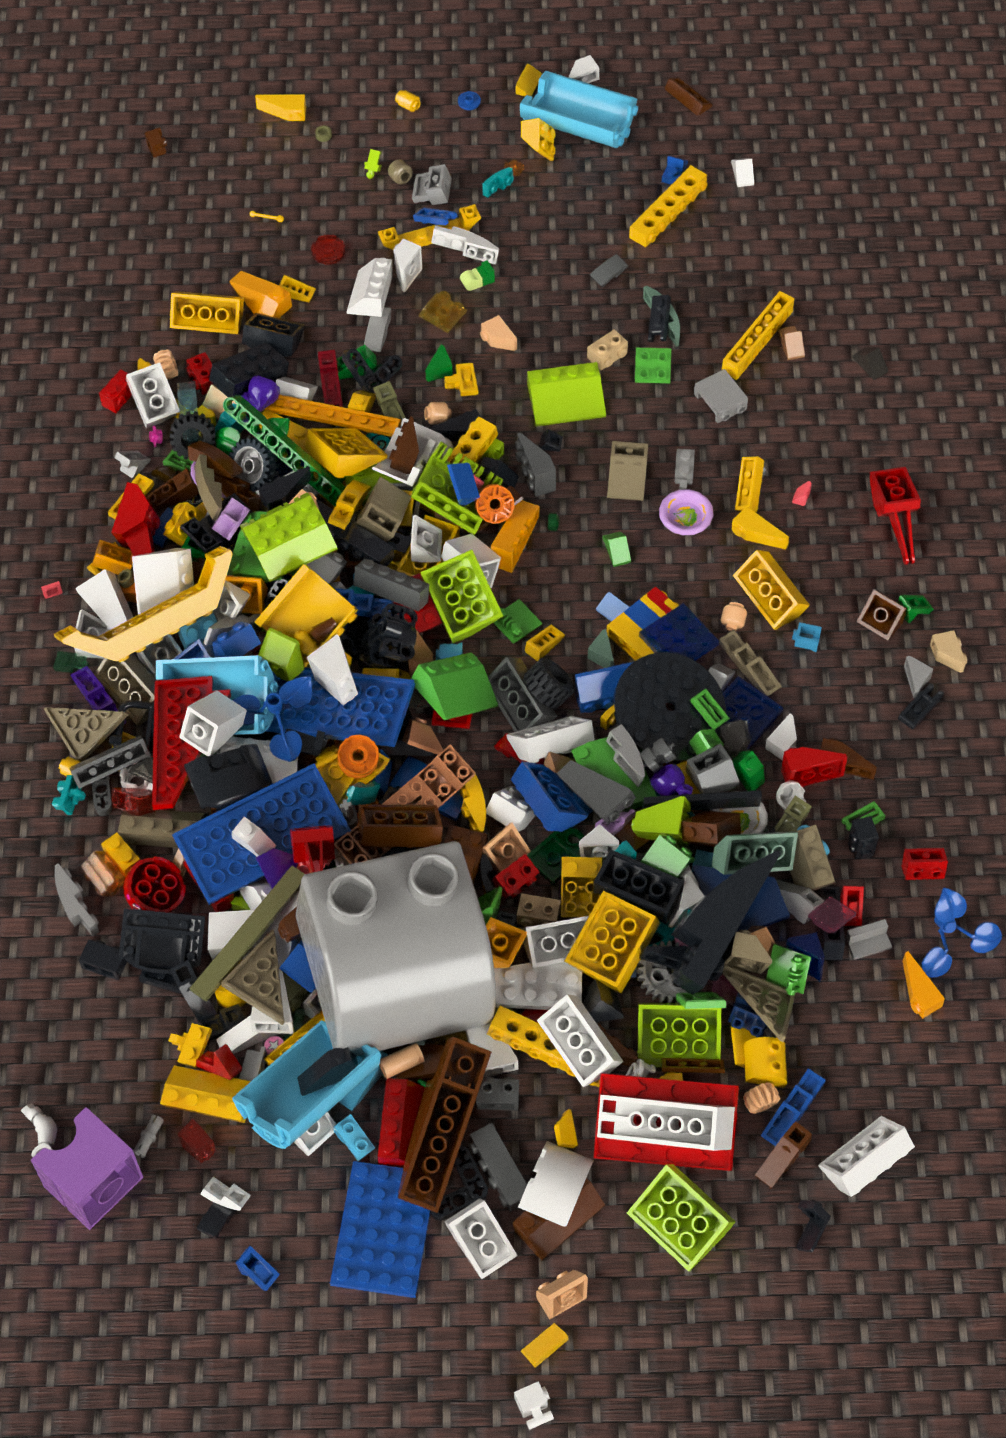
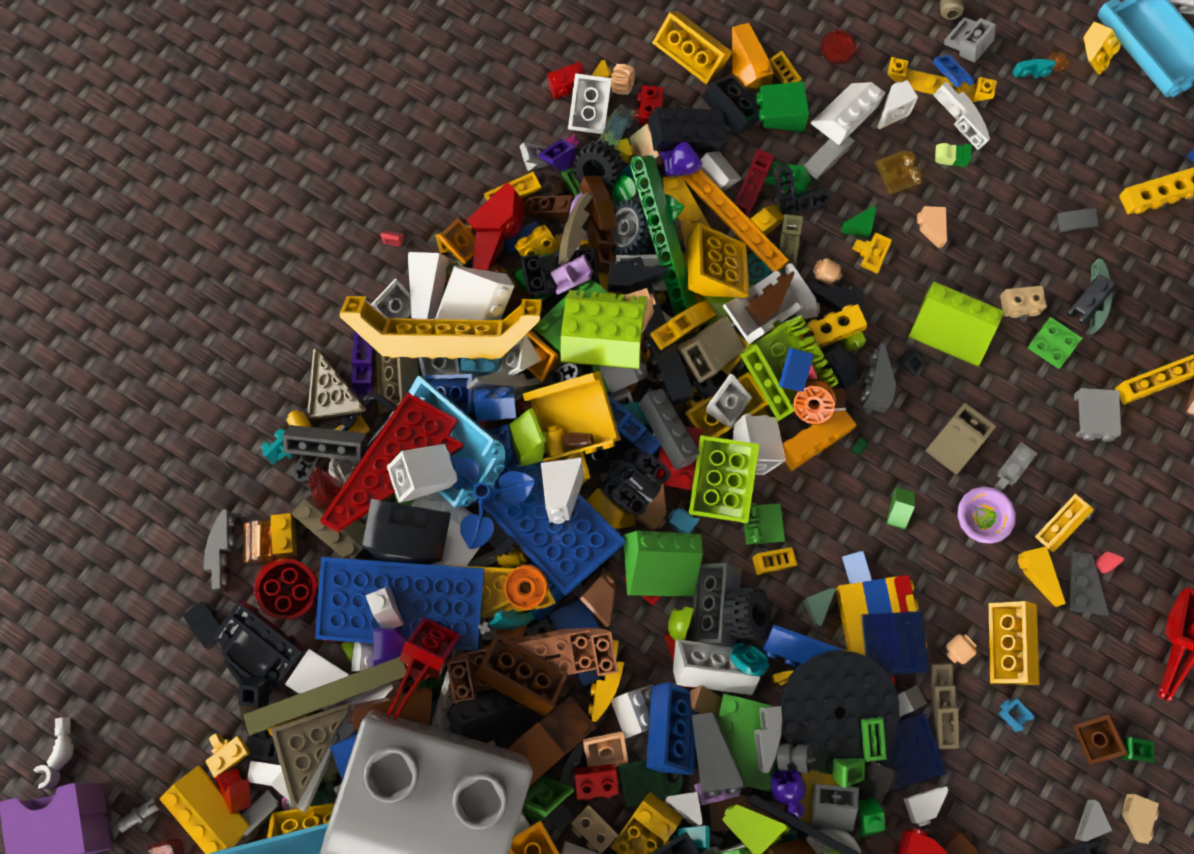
camera: 30 degrees right, 15 degrees up
none -> dark purple slope [539,139,576,172]
none -> lime brick [668,607,694,641]
none -> teal tile [730,643,769,676]
none -> green slope [756,81,809,132]
none -> dark grey wing [1067,551,1109,616]

